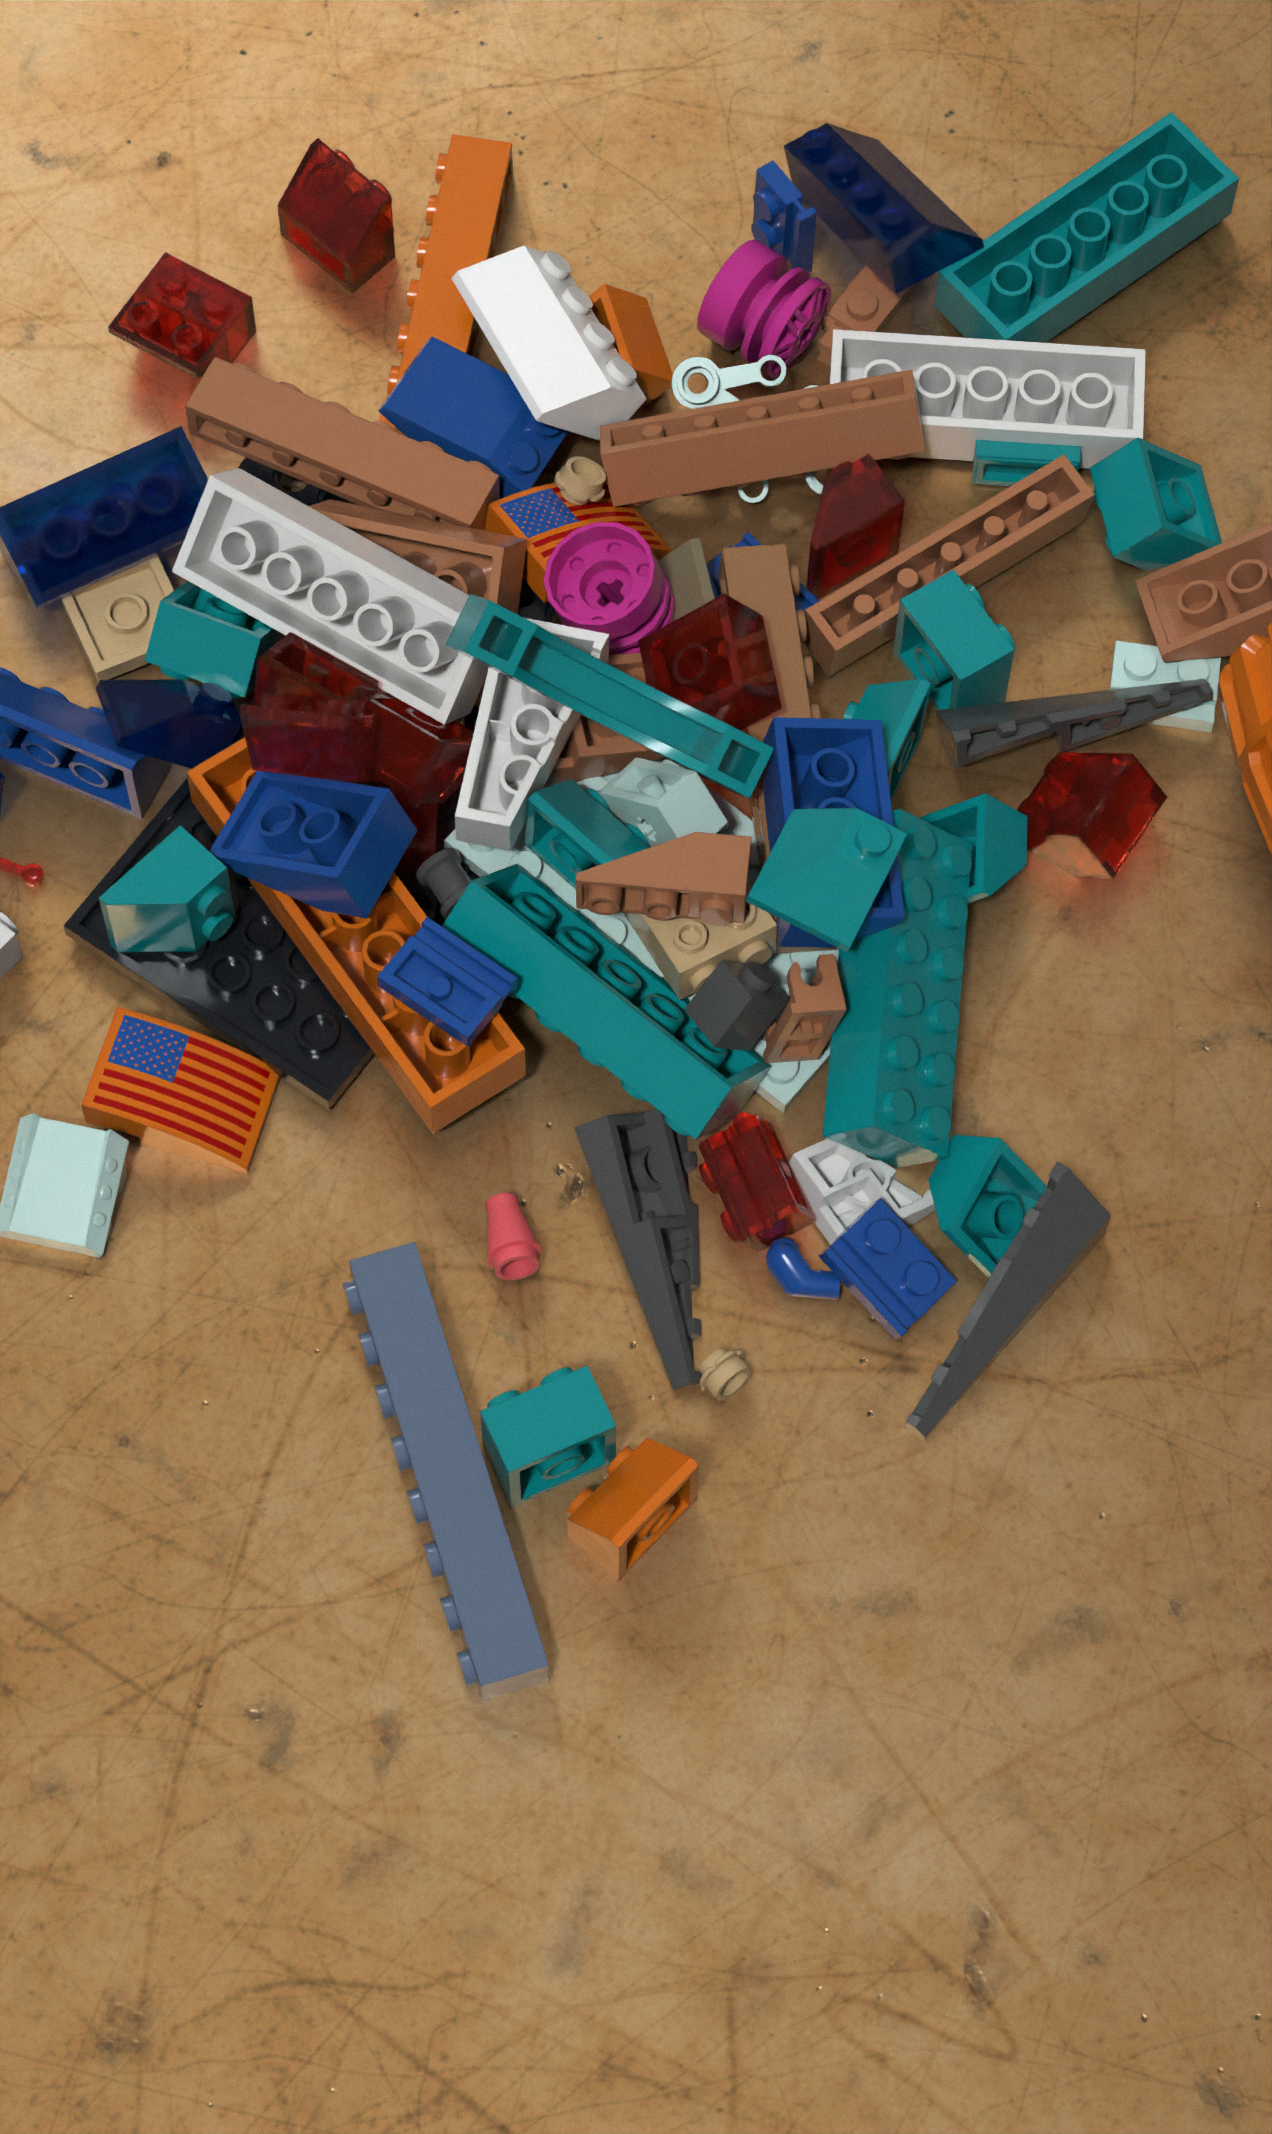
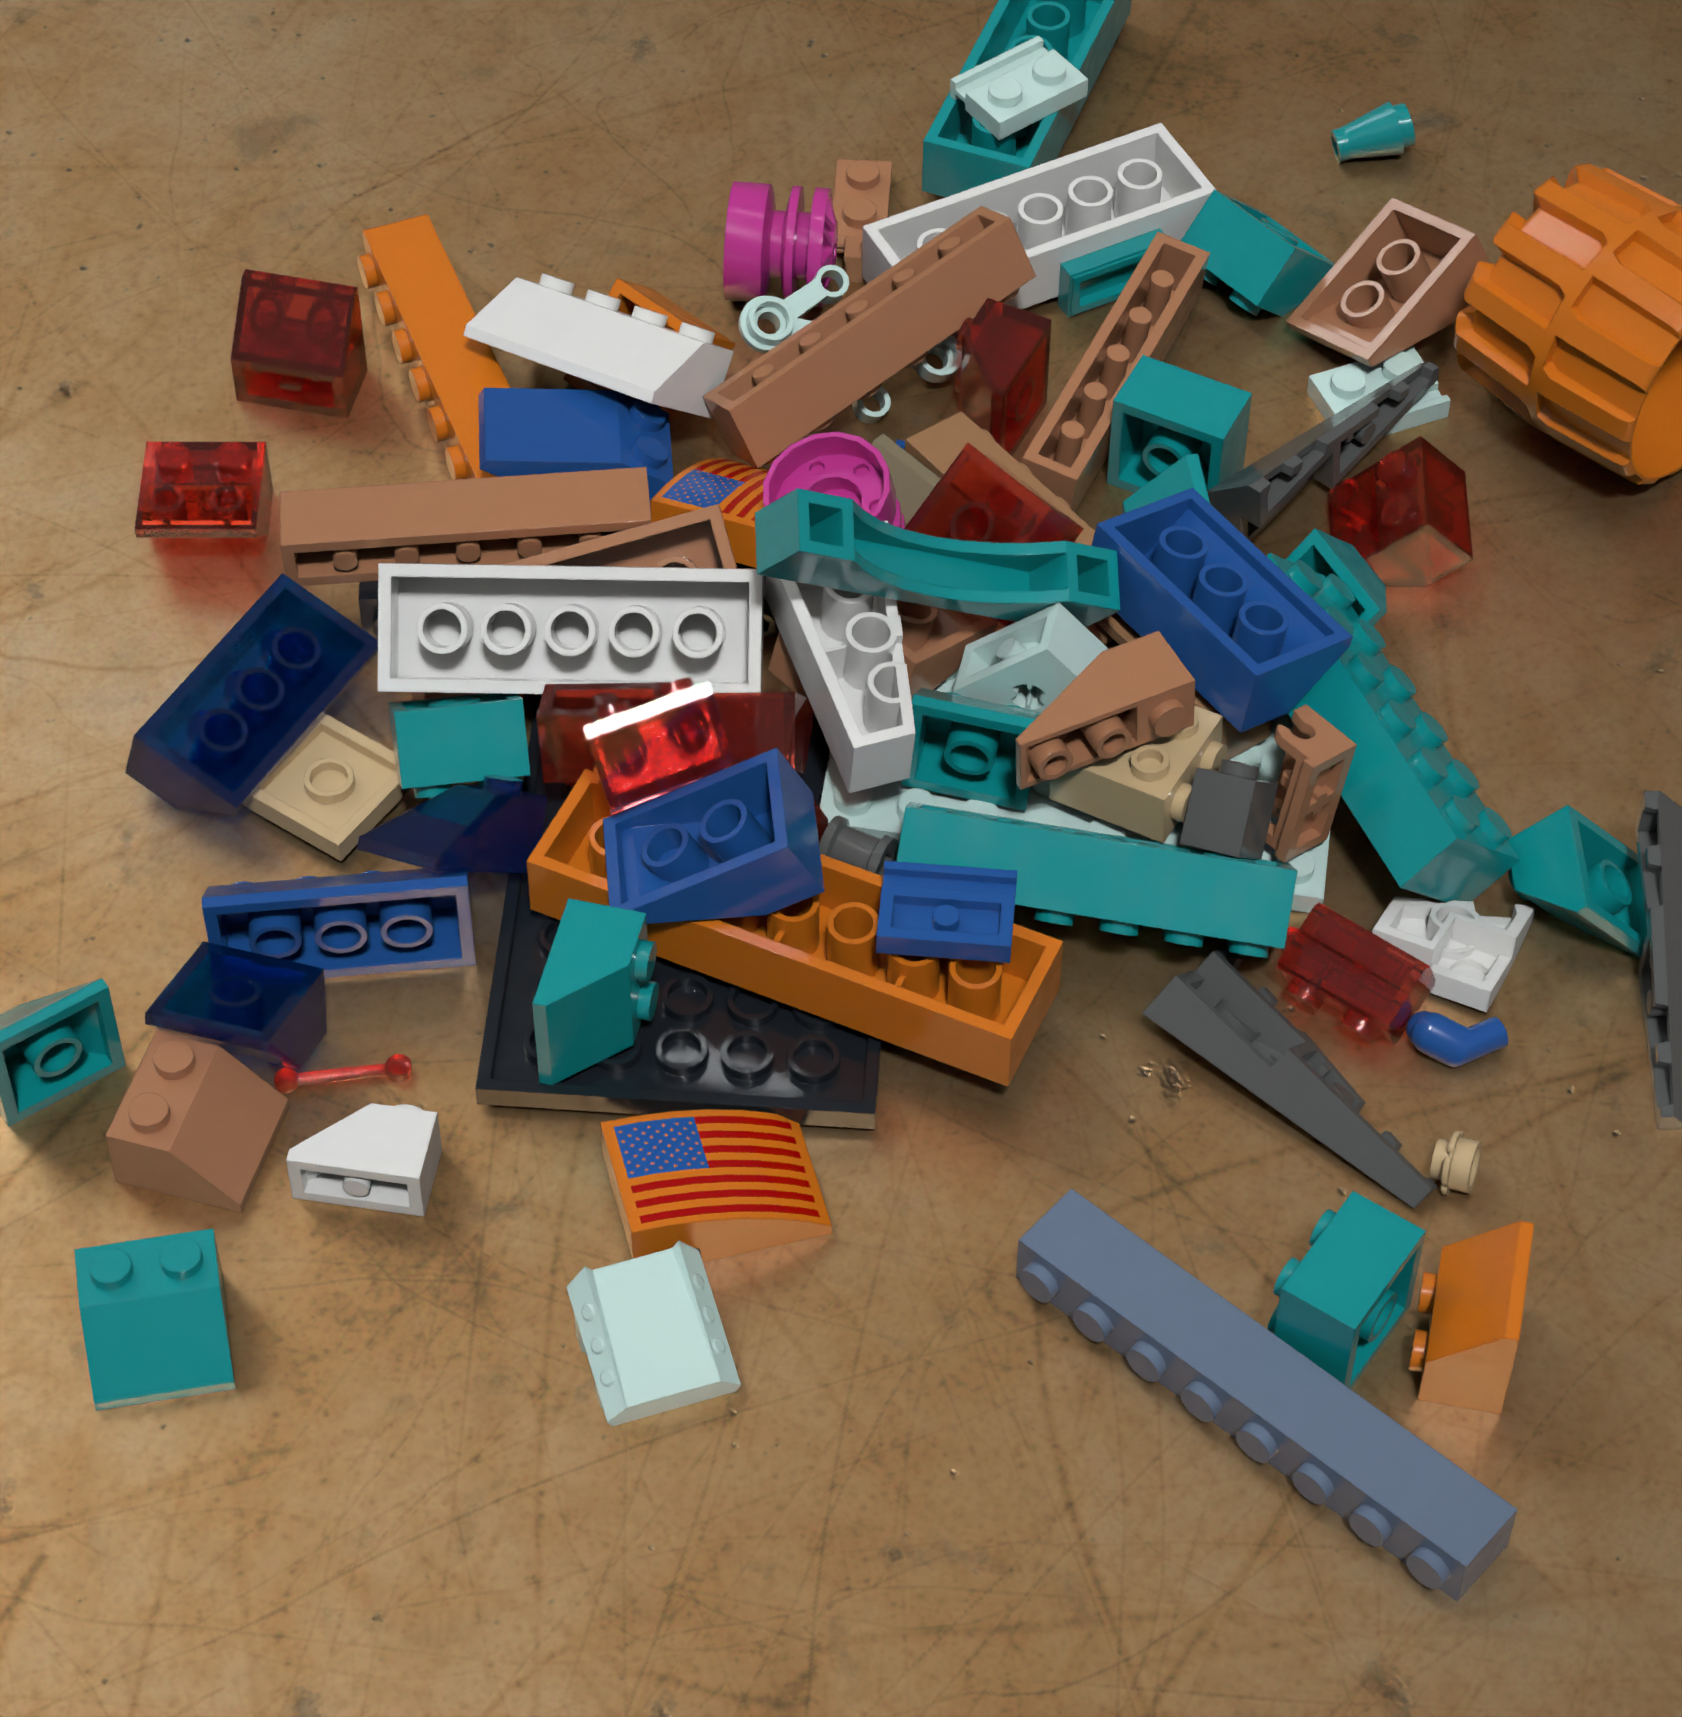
camera: 30 degrees left, 15 degrees down
coral cone [485,1193,542,1280] -> none
tan plate [555,456,606,505] -> none
teal slope [746,808,908,952] -> none
blue plate [751,160,817,273] -> none
clear blue slope [784,123,984,294] -> none
blue plate [819,1198,957,1339] -> none
none -> light aqua plate [950,36,1088,140]

